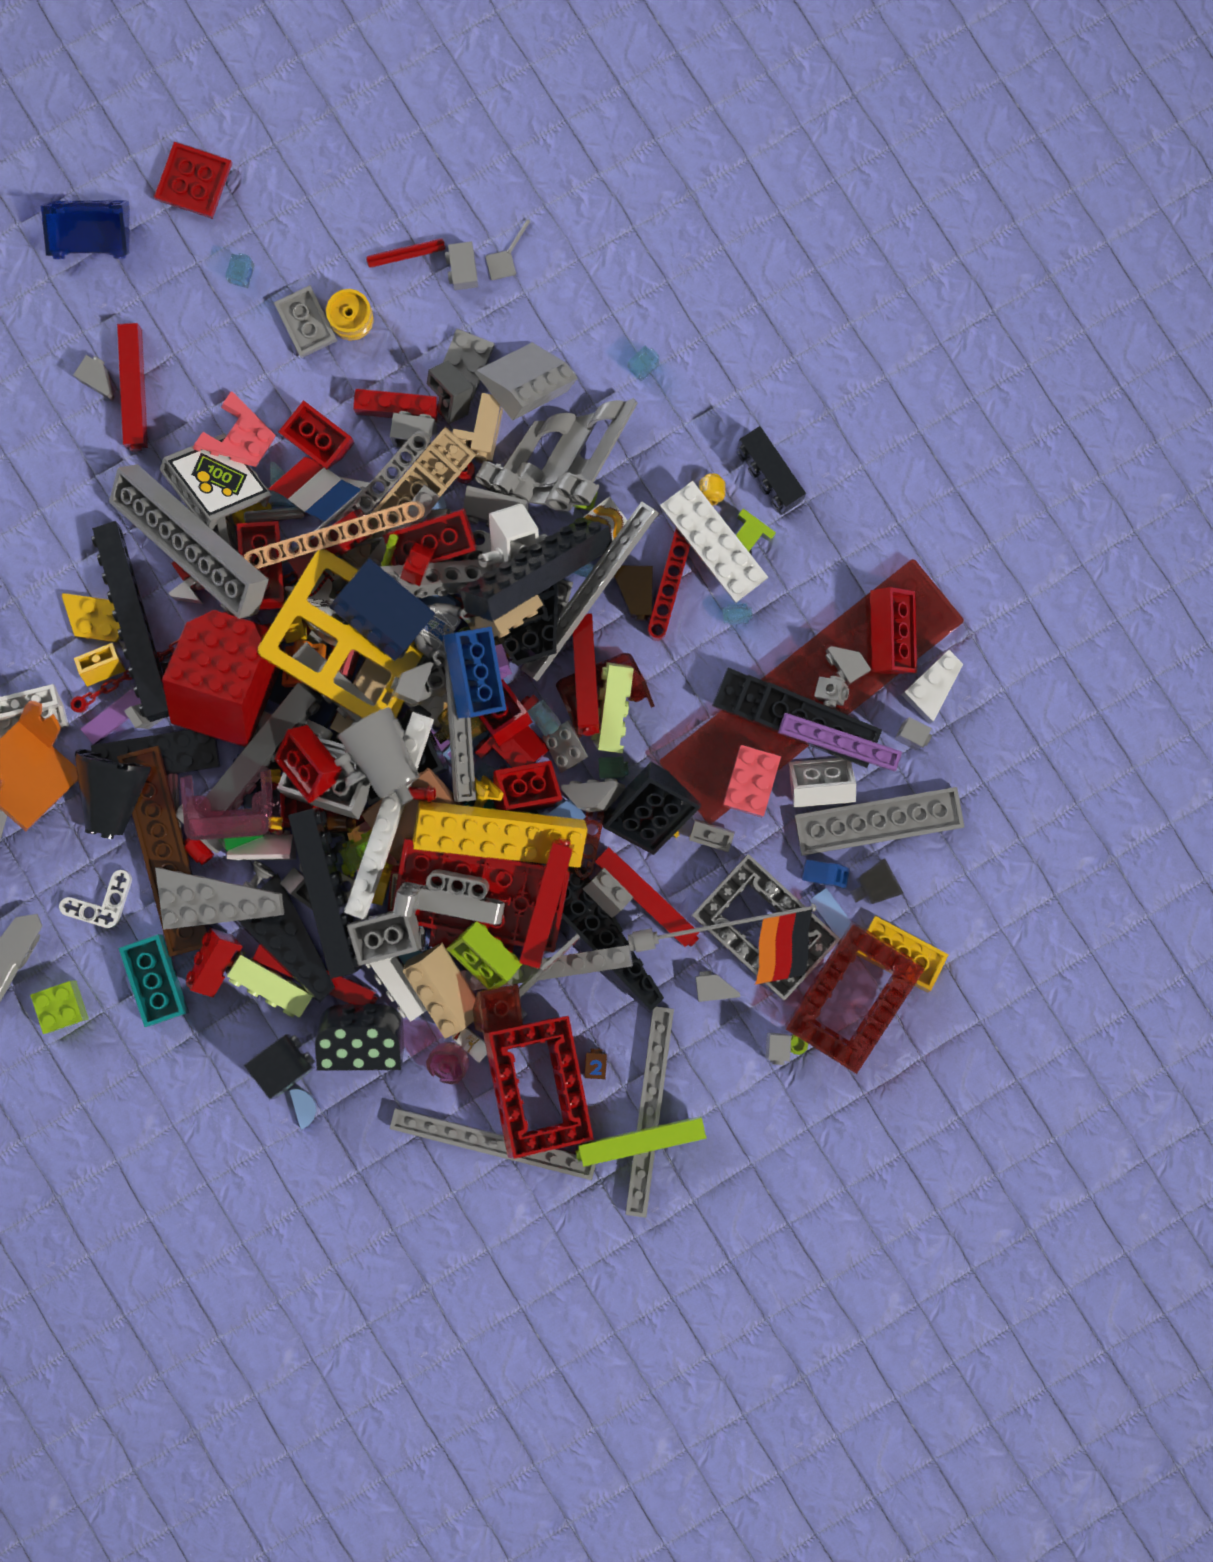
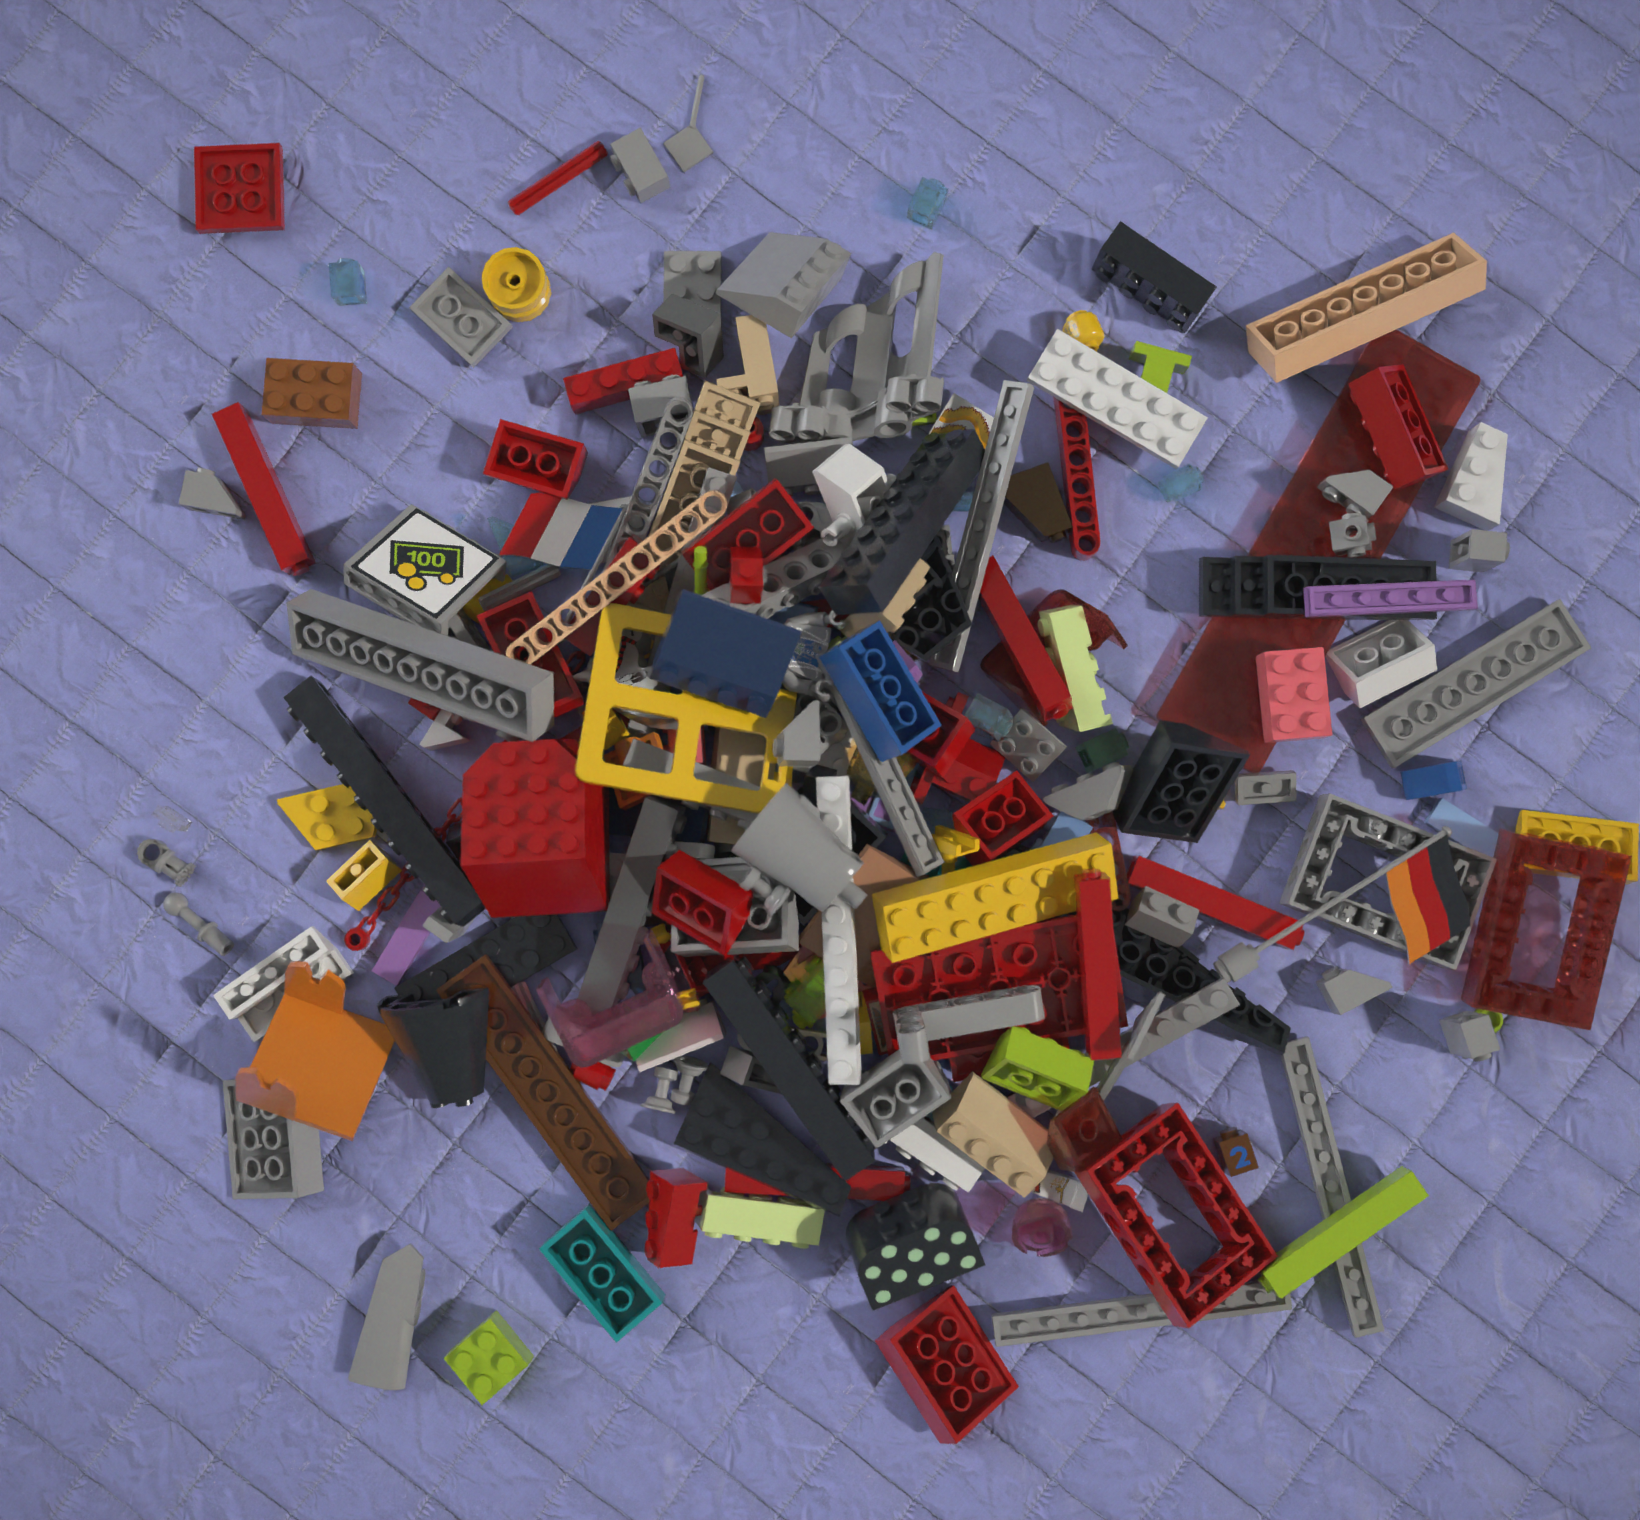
camera: 20 degrees left, 0 degrees up
clear blue windscreen [41,200,130,259] -> none
white beam [59,870,132,928] -> none
light grey wing [155,867,284,930] -> none
coral wing [193,391,276,467] -> none
black brick [244,1034,316,1100] -> none
light blue tile [289,1089,317,1130] -> none
reddish brown brick [325,812,356,833] -> none
red pin [409,785,436,802] -> none
light grey beam [426,869,489,900] -> none
clear smoke torso [850,858,903,904] -> none
none -> dark orange brick [261,358,362,429]
none -> light grey piece [641,1066,679,1114]
none -> red slope [875,1285,1019,1444]
none -> light nougat brick [1246,233,1487,383]

